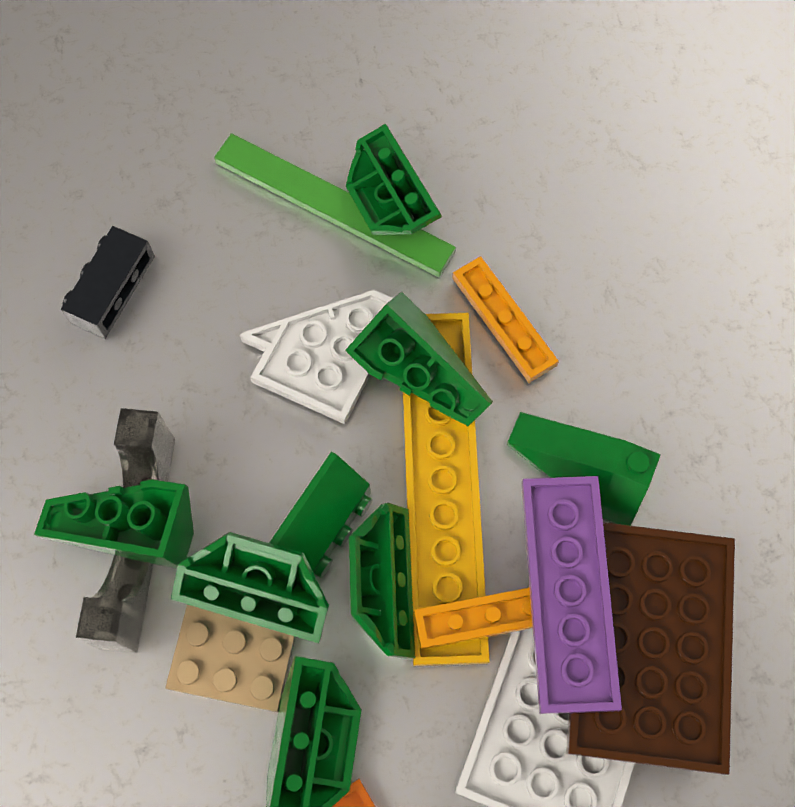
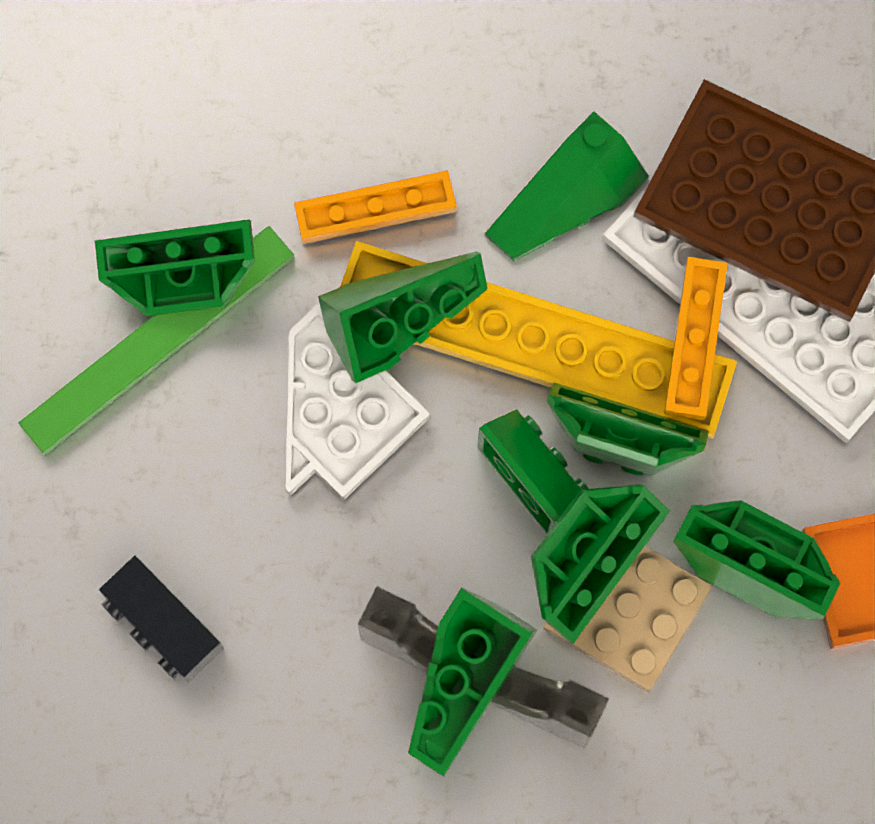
camera: 70 degrees left, 5 degrees up
medium lavender plate [521,476,622,714] -> none

